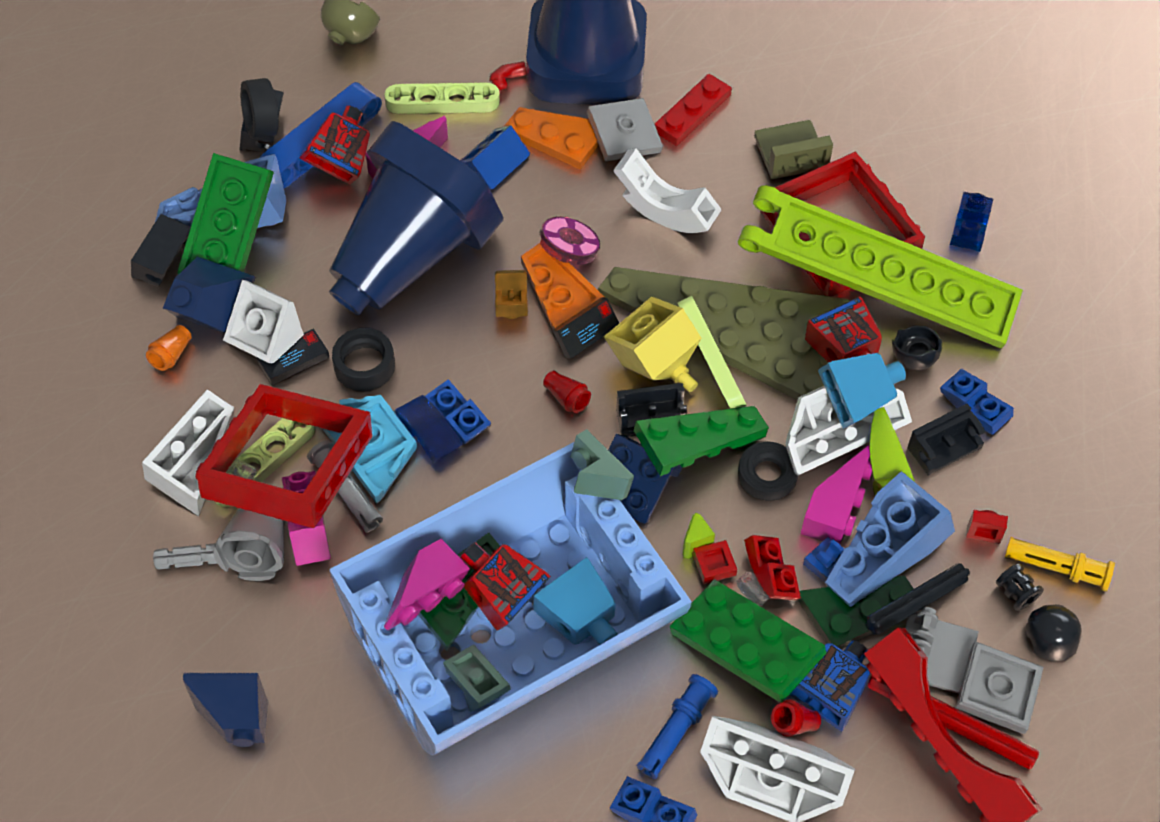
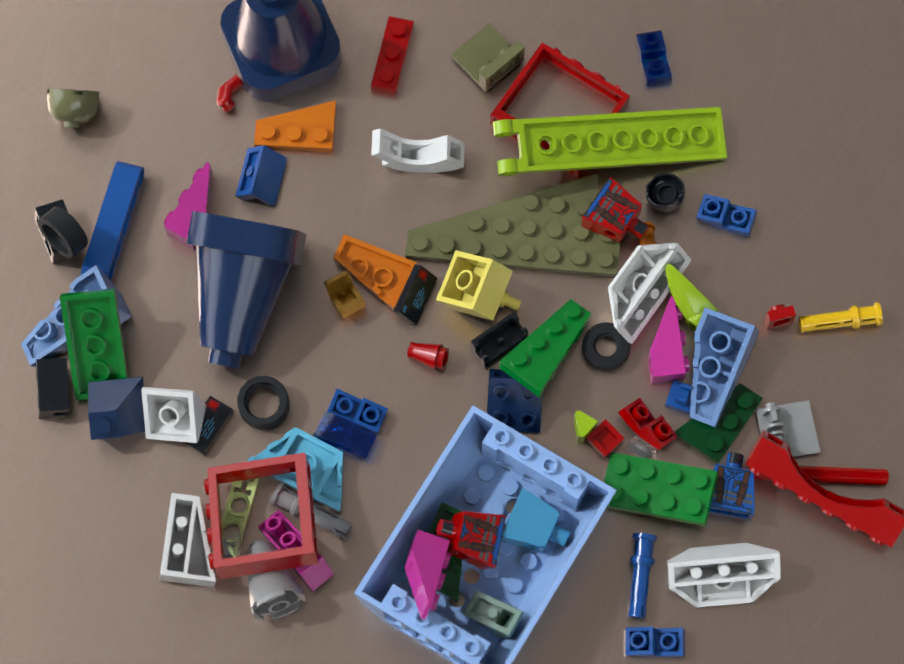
camera: 25 degrees left, 15 degrees up
orange cone [146,325,192,371] -> none
light grey axle [153,543,218,570] -> none
torso [299,106,370,185] -> none
yellowish green beam [384,83,500,114] -> none
tile [539,216,600,265] -> none
sand green slope [570,429,634,500] -> none
light grey plate [587,98,663,162] -> none
yellowish green beam [678,295,747,409] -> none
red cone [771,699,821,737] -> none
dark azure torso [818,353,906,429] -> none
black axle [865,563,970,635] -> none
black hinge [907,403,985,475] -> none
light grey plate [955,641,1044,734] -> none
black bush [996,563,1044,611] -> none
black hair [1026,604,1082,661] -> none

